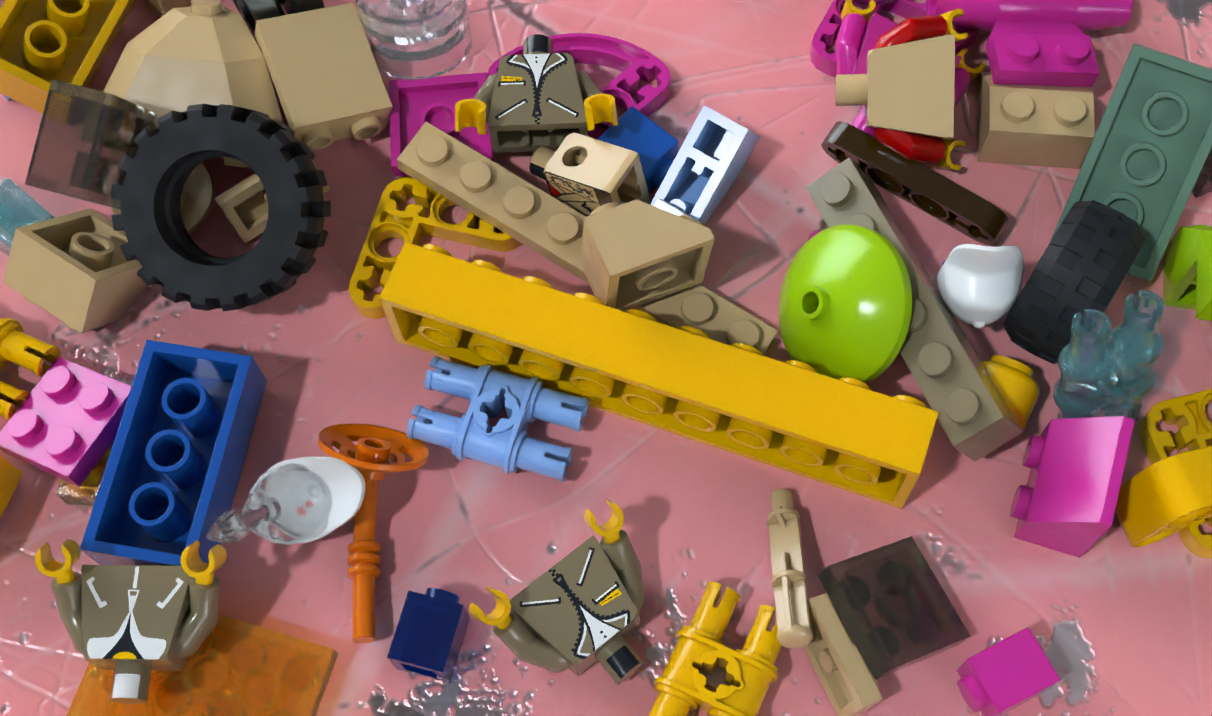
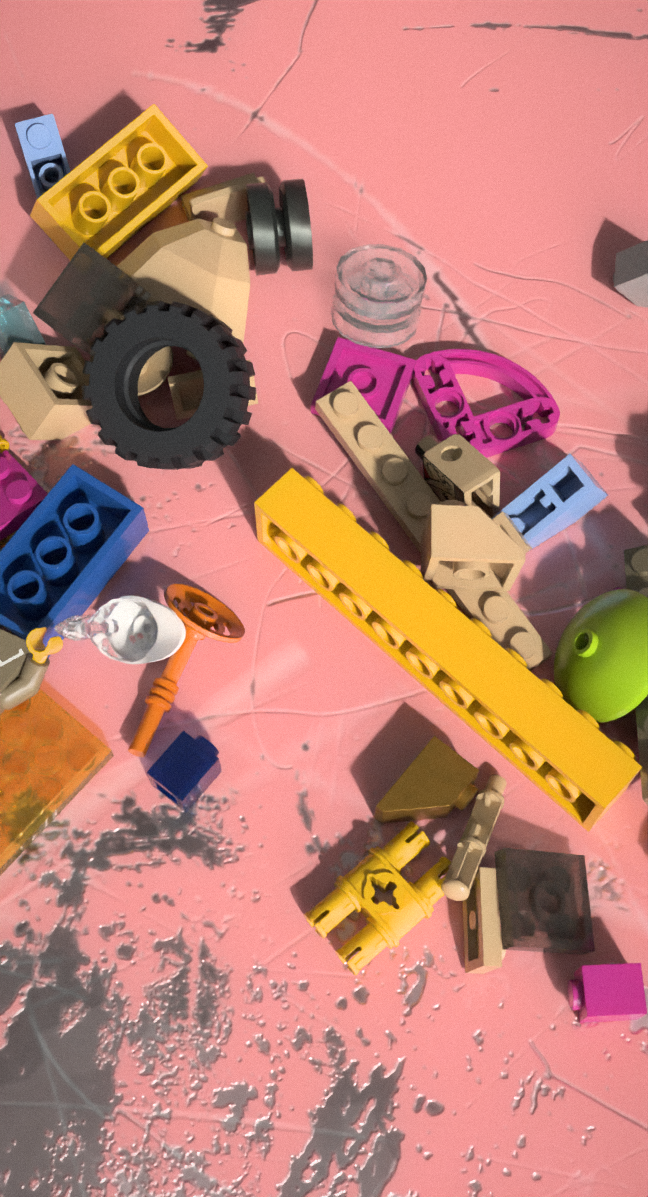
camera: 20 degrees right, 0 degrees up
tan panel [254,2,392,150] -> none
yellow beam [349,178,522,319] -> none
light blue pin [407,356,589,482] -> none
dark tan torso [455,34,618,153] -> none
dark tan torso [469,499,645,685] -> none
blue brick [598,106,678,194] -> none
none -> pearl gold slope [374,736,479,824]

